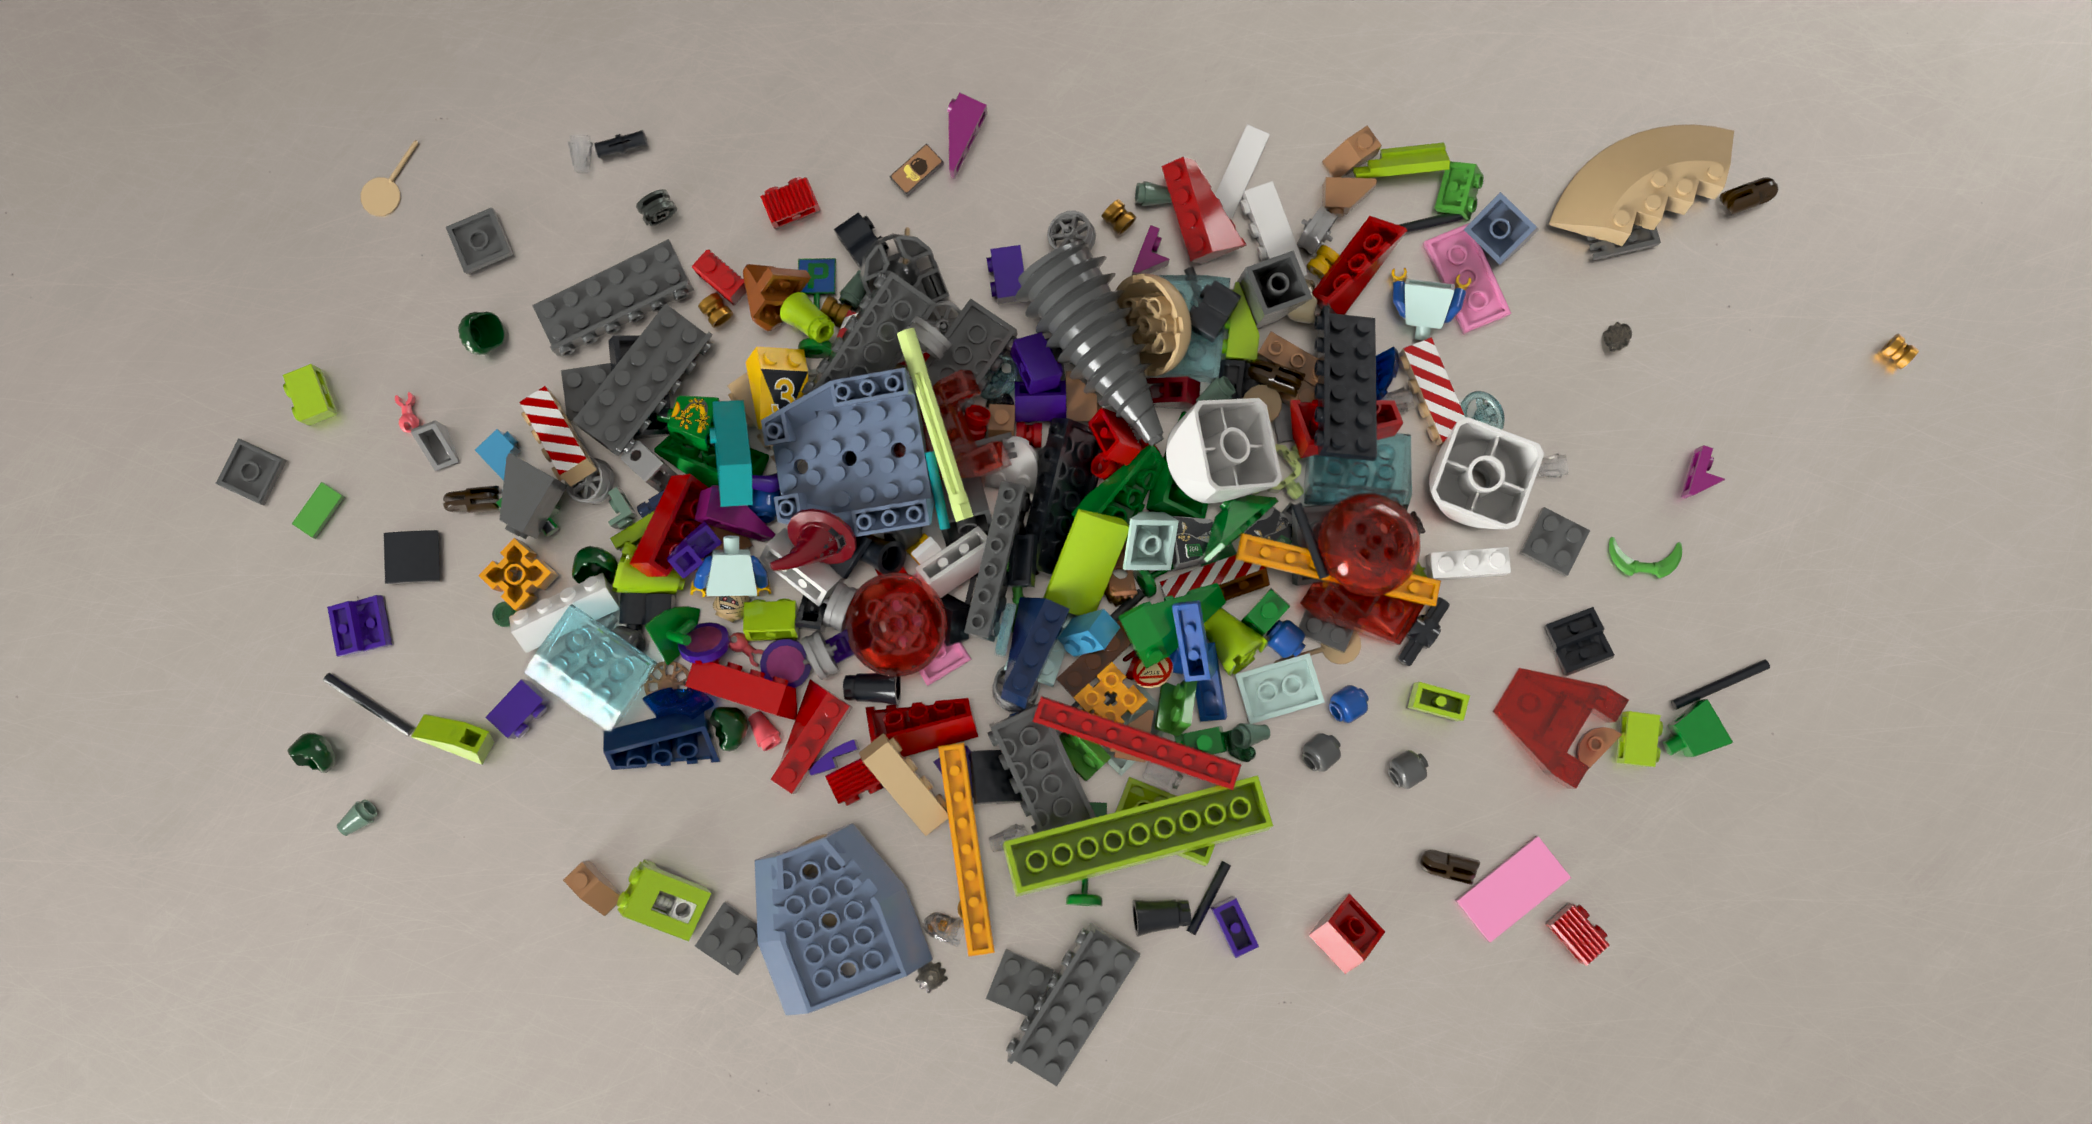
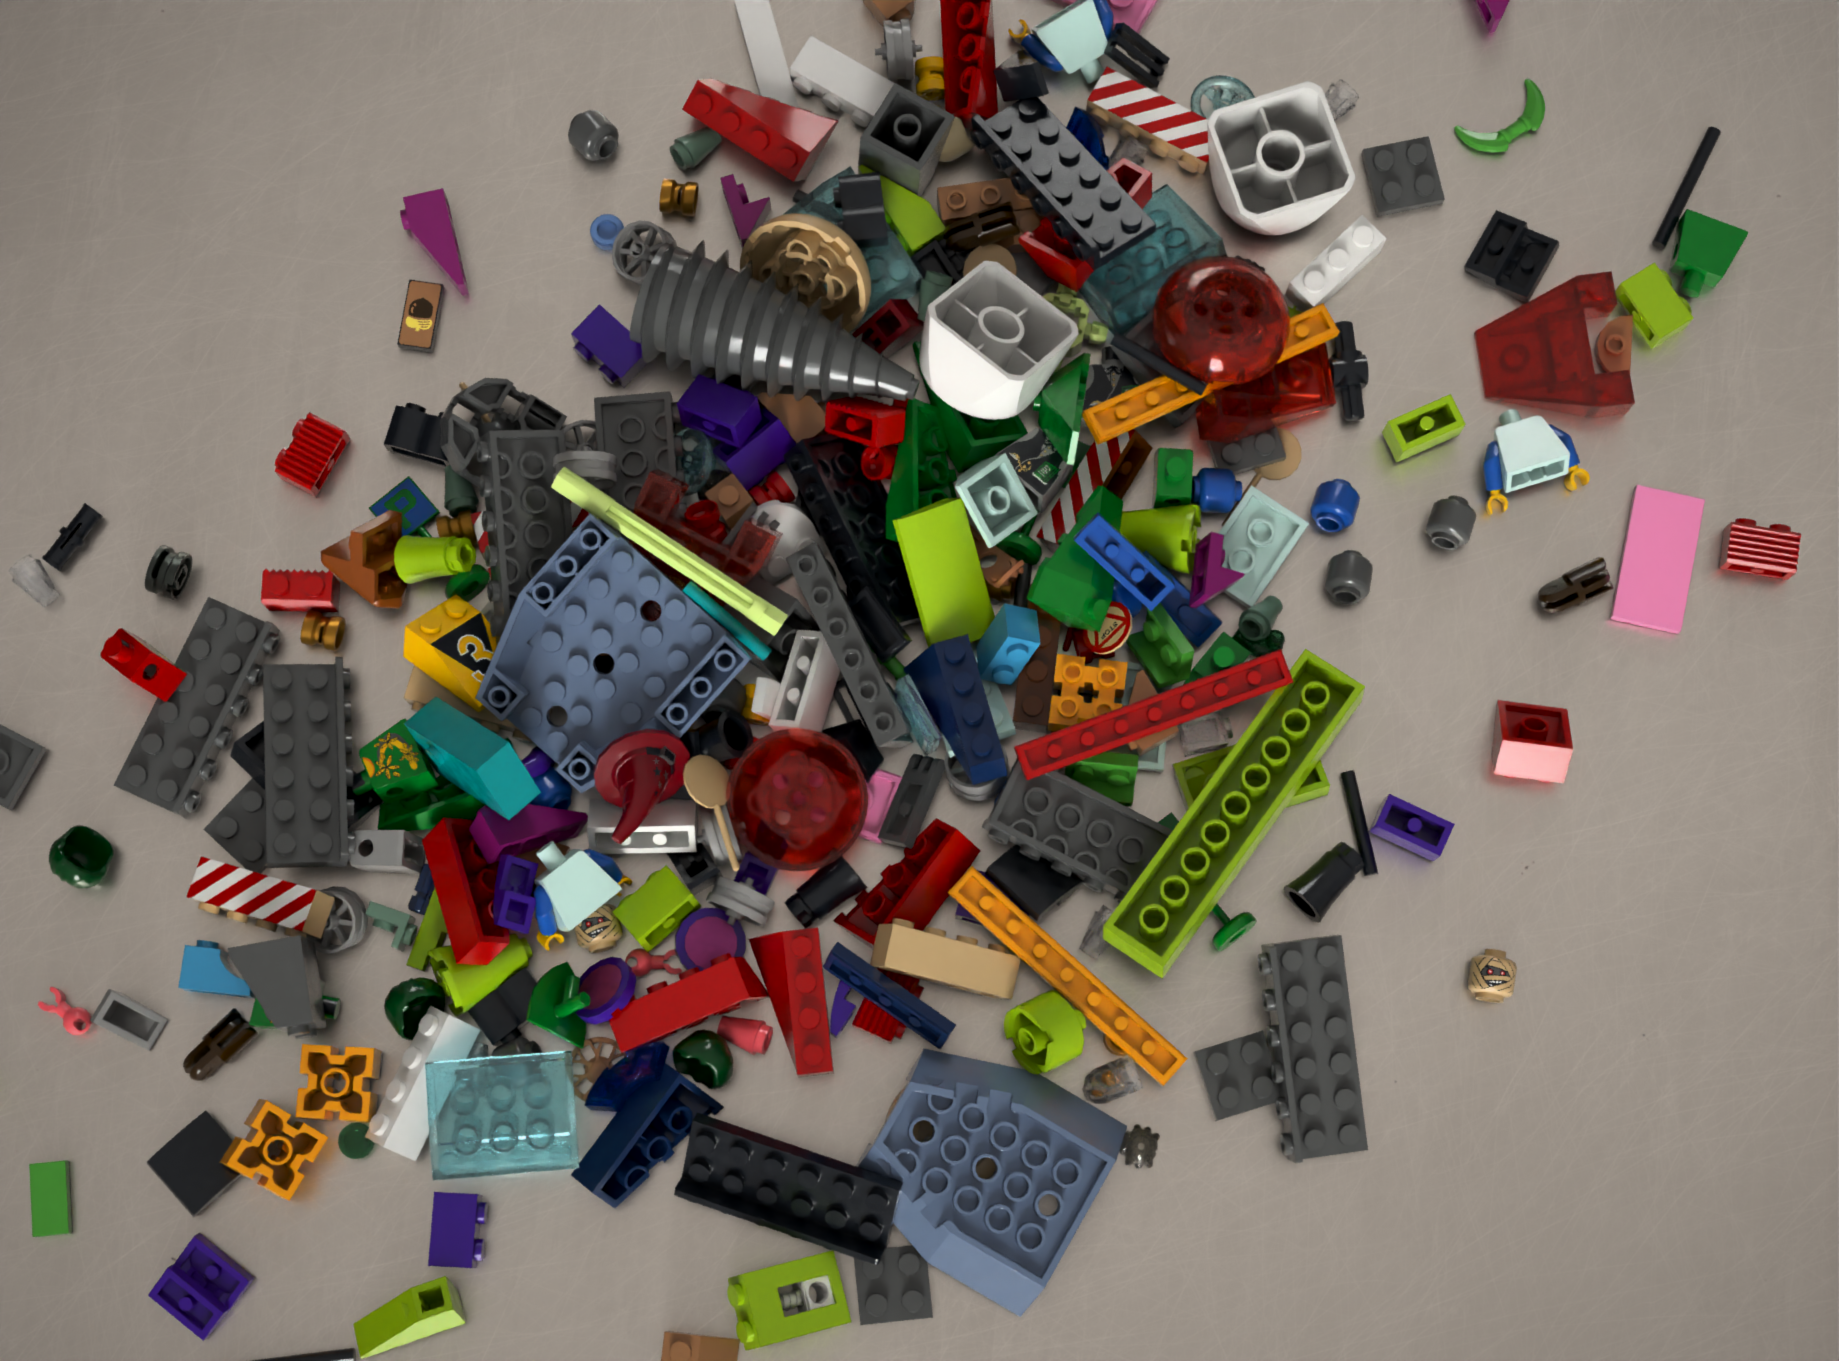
camera: 45 degrees left, 5 degrees down
none -> red torso [100,628,187,702]
none -> light orange brick [220,1099,328,1201]
none -> dark grey head [568,110,619,161]
none -> medium blue tile [590,214,624,250]
none -> black bracket [674,1113,903,1265]
none -> tan piece [683,755,740,871]
none -> dark blue tile [823,942,956,1049]
none -> dark grey hinge [877,754,945,849]
none -> black slope [993,49,1049,102]
none -> lime brick [1004,989,1086,1075]
none -> black tile [1104,22,1170,88]
none -> magenta slope [1189,531,1244,609]
none -> tan head [1468,949,1517,1003]
none -> light aqua torso [1483,409,1590,515]

